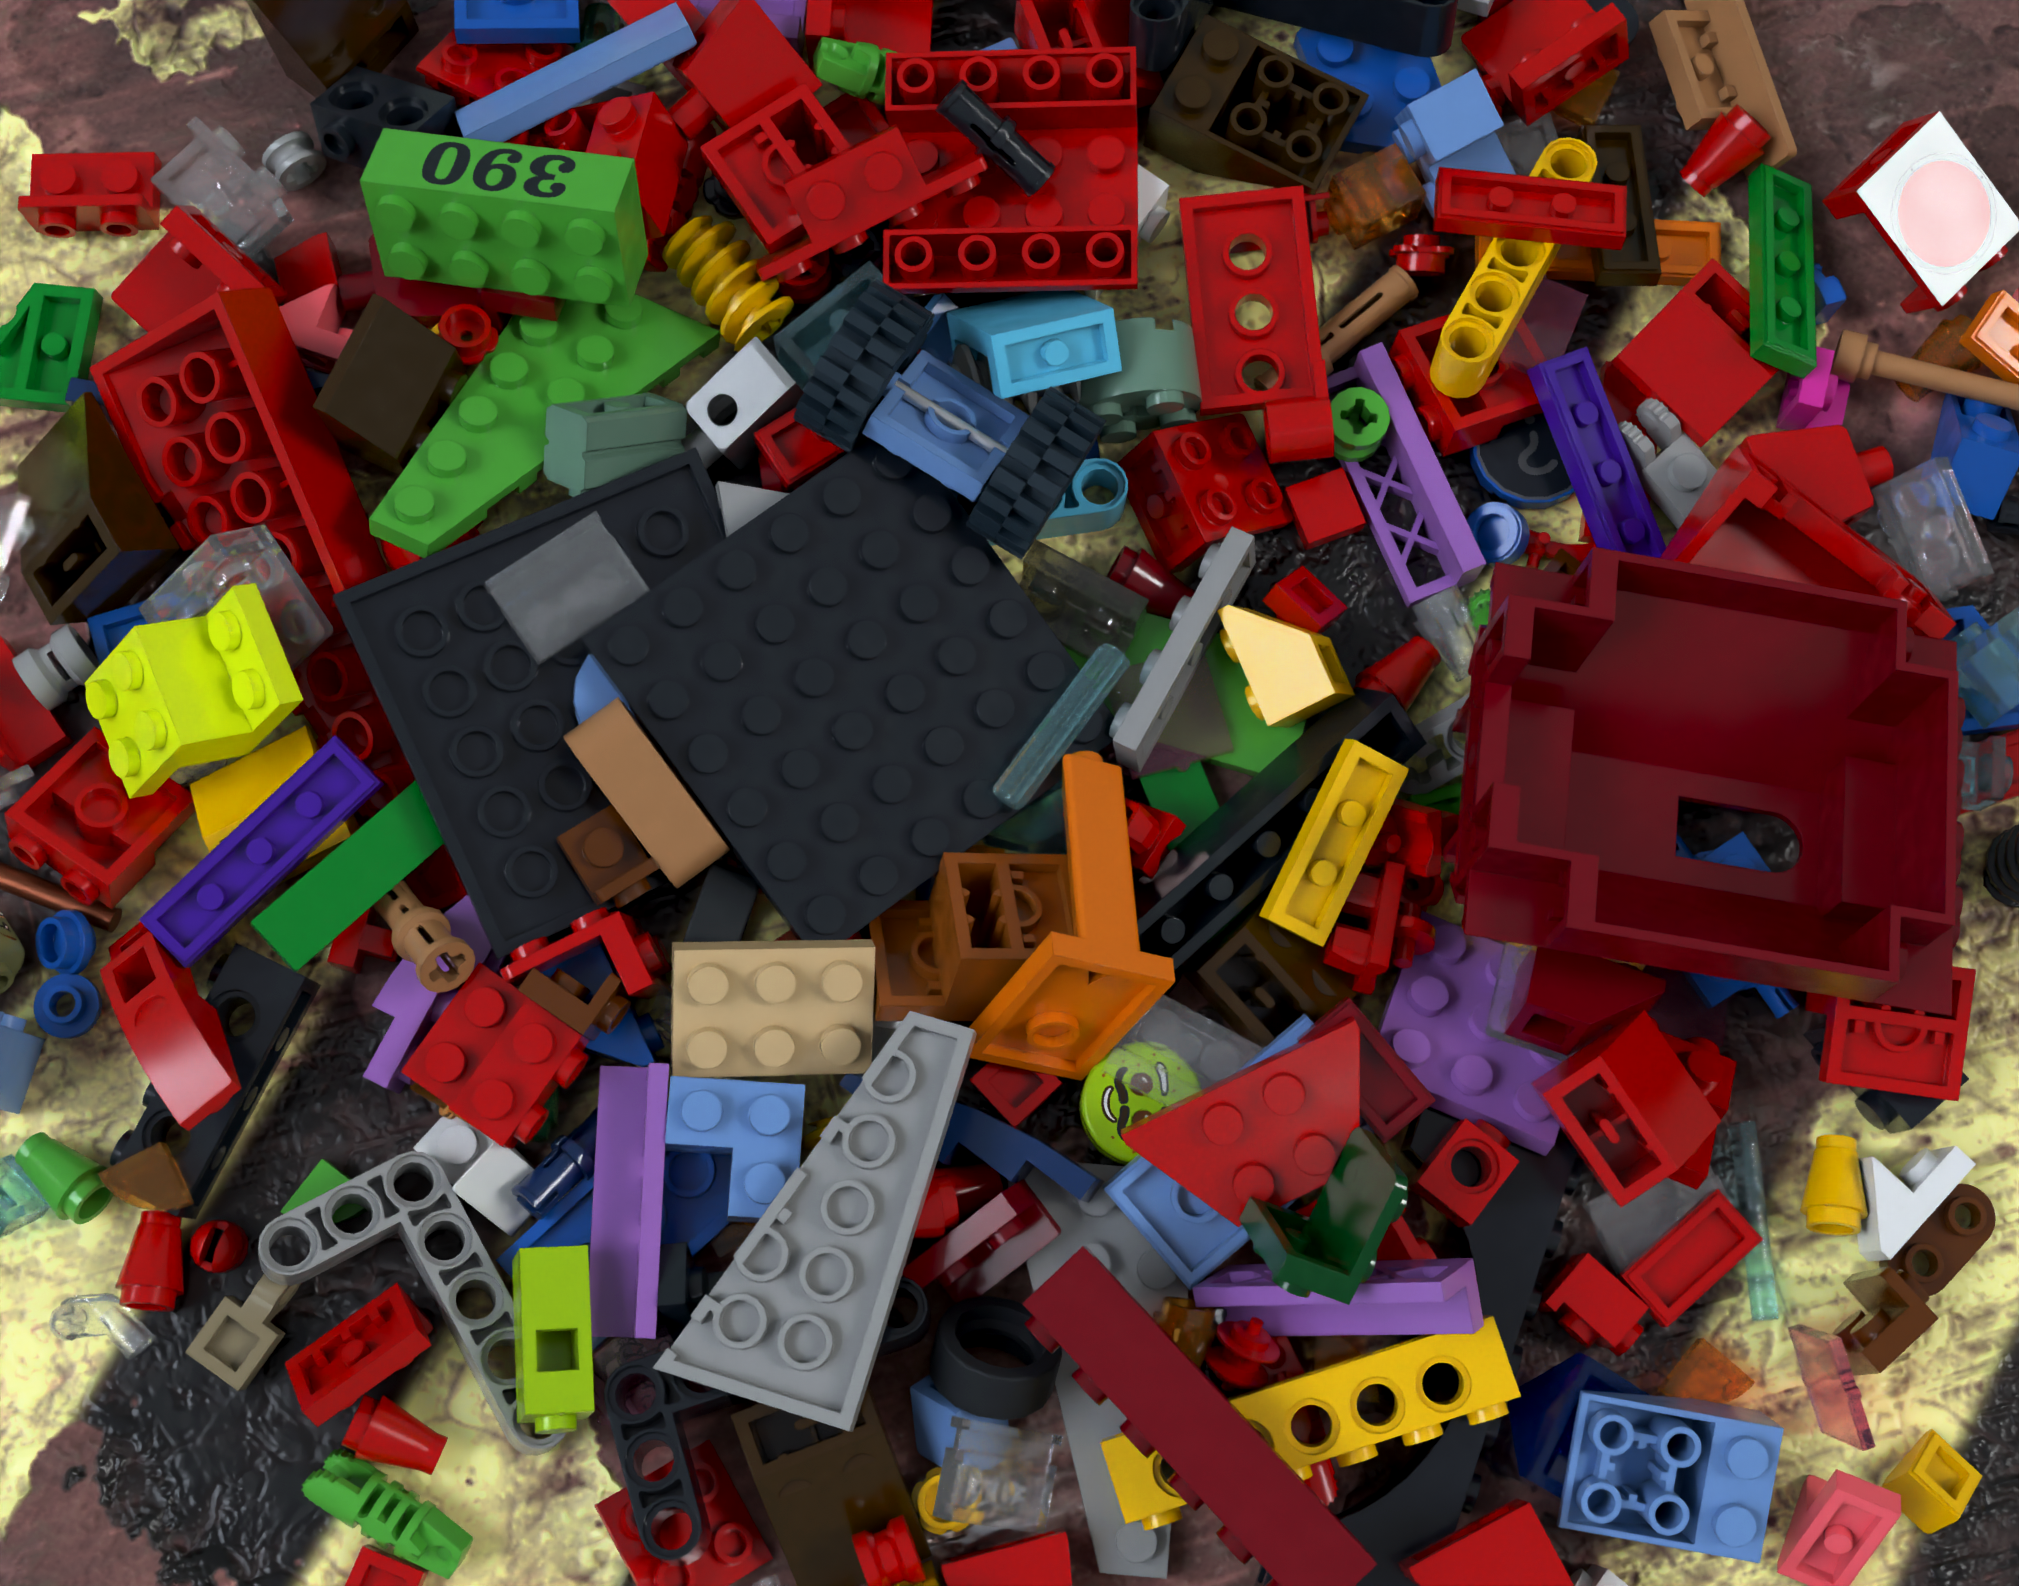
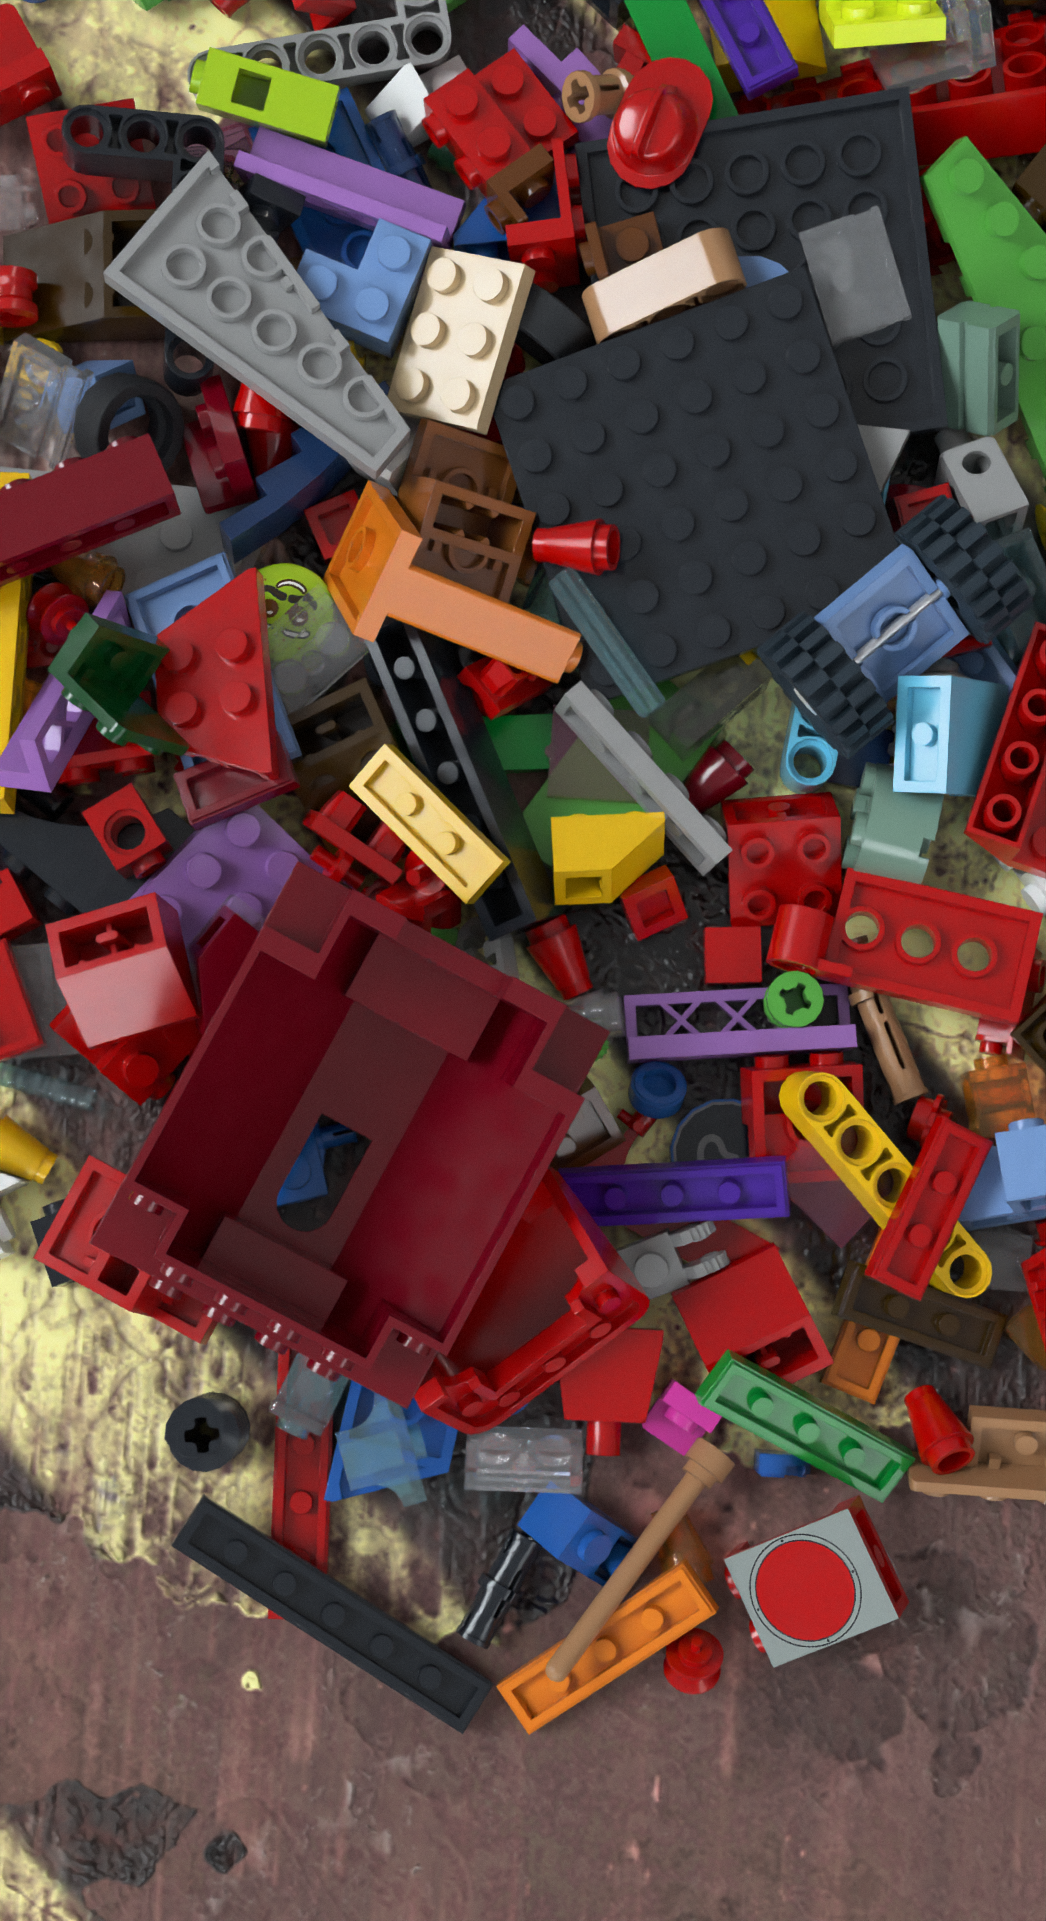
camera: 115 degrees right, 5 degrees up
none -> red cone [532,518,620,576]
none -> red piece [607,57,713,189]

